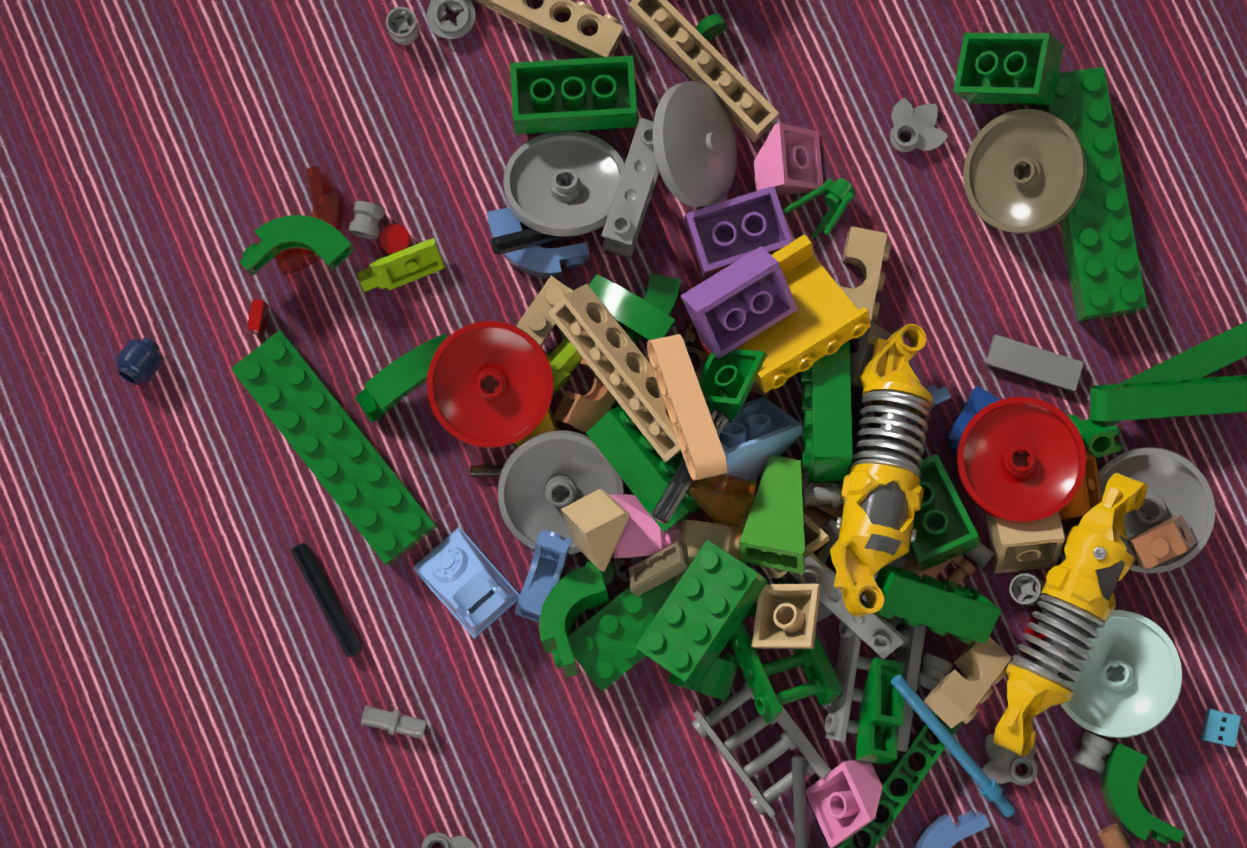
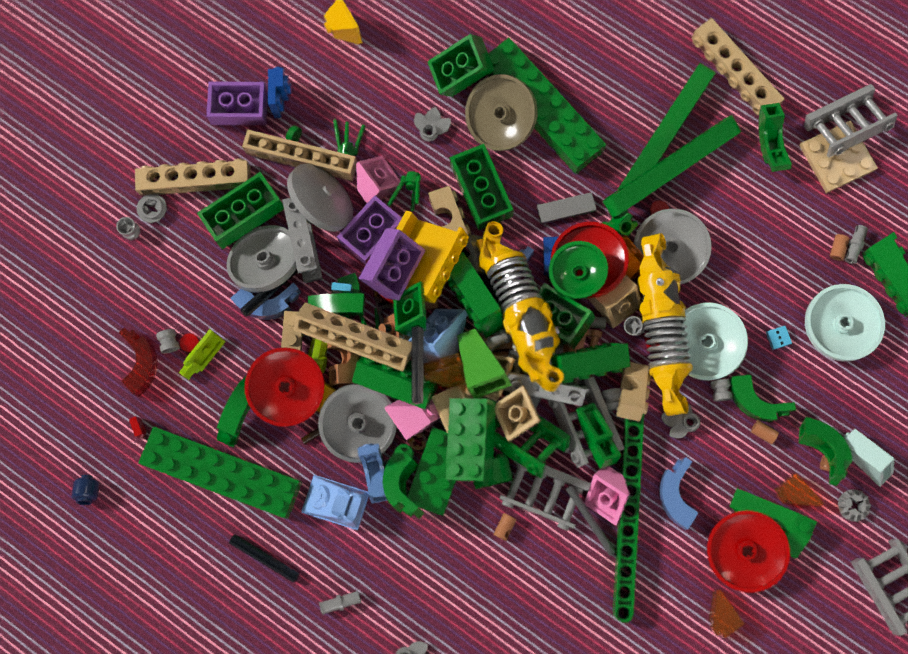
camera: 25 degrees left, 5 degrees down
green arch [239,215,355,276] -> none
tan slope [561,489,630,572] -> none
dark tan plate [628,540,690,597] -> none
light nougat beam [647,334,727,481] -> none
dark azure bar [891,675,1015,817] -> none
nougat torso [1128,513,1196,570] -> none
none -> medium azure tile [331,282,353,294]
none -> green plant [334,119,365,156]
none -> green brick [449,144,514,231]
none -> nougat piece [493,513,516,541]
none -> green dish [549,241,608,299]
none -> red tile [649,200,669,215]

